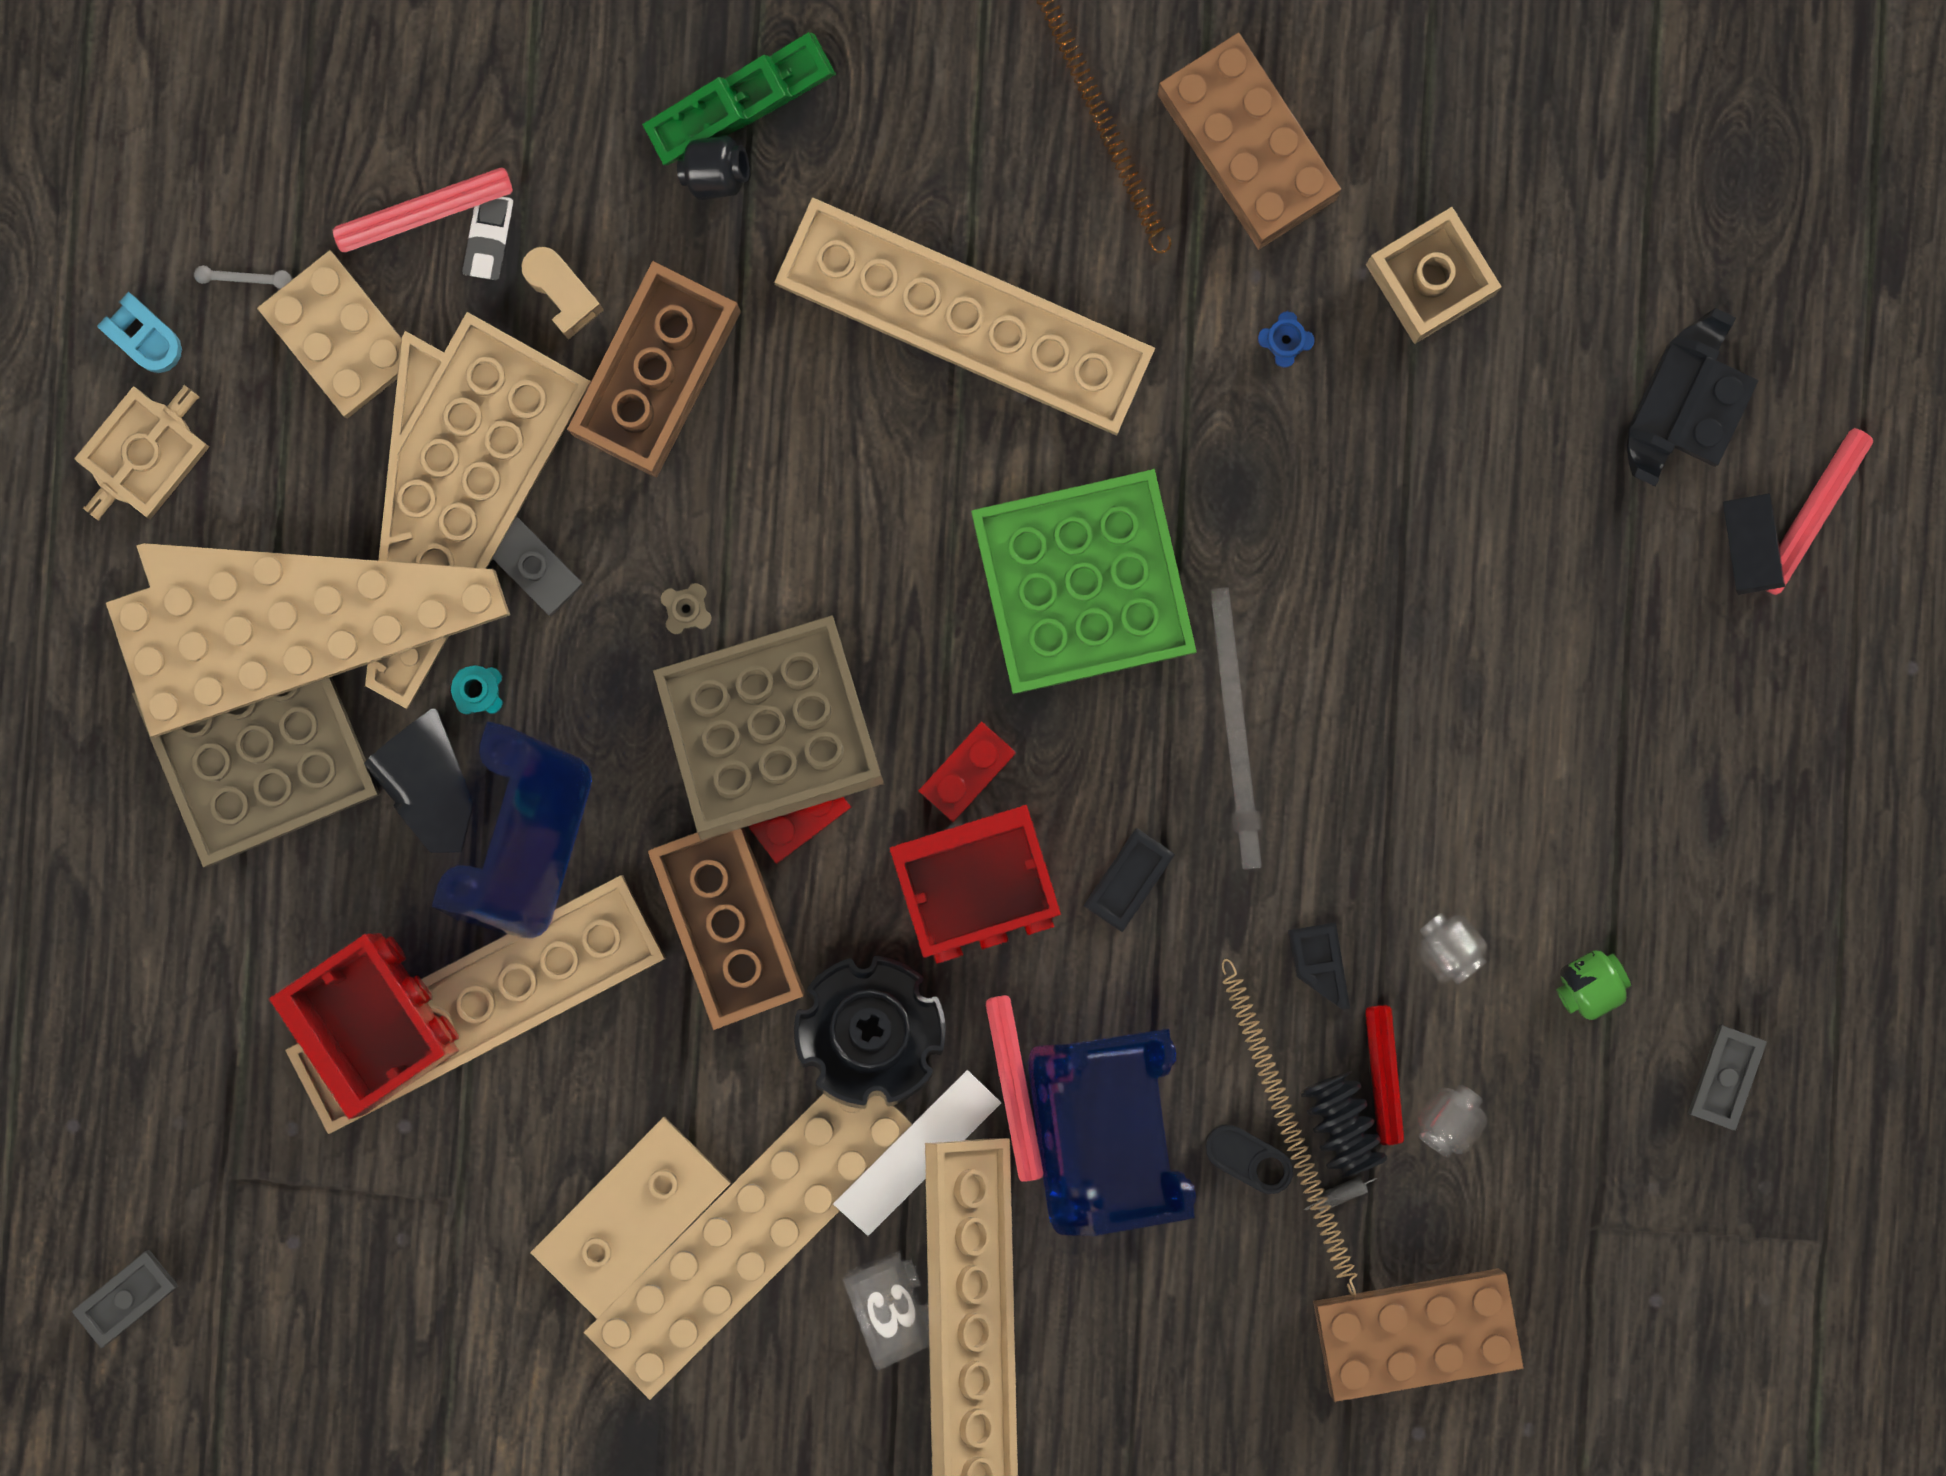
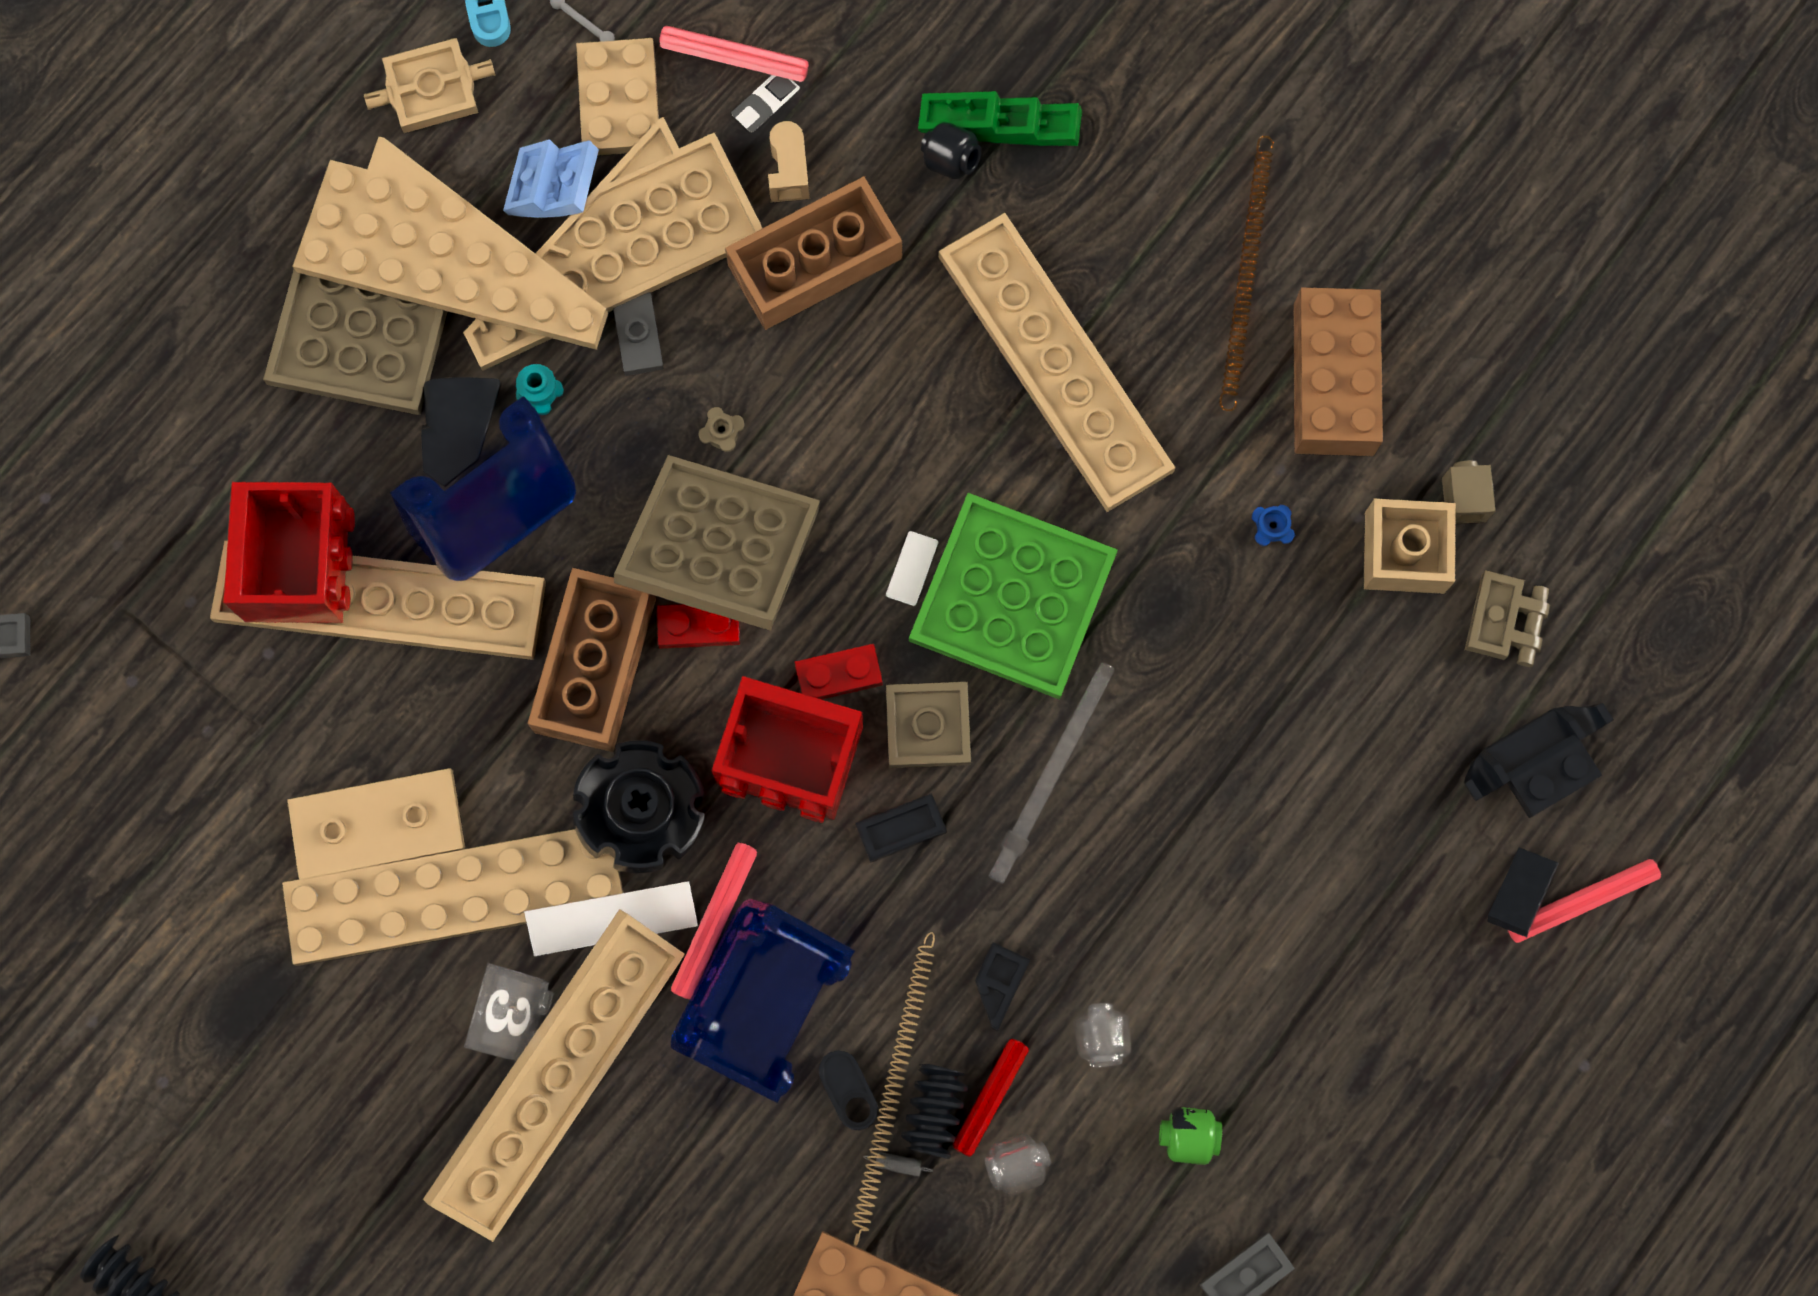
camera: 25 degrees right, 10 degrees down
none -> light blue slope [503,139,599,218]
none -> white sticker [886,531,938,606]
none -> dark tan plate [886,682,971,768]
none -> dark tan brick [1442,460,1495,524]
none -> dark tan plate [1465,570,1550,667]

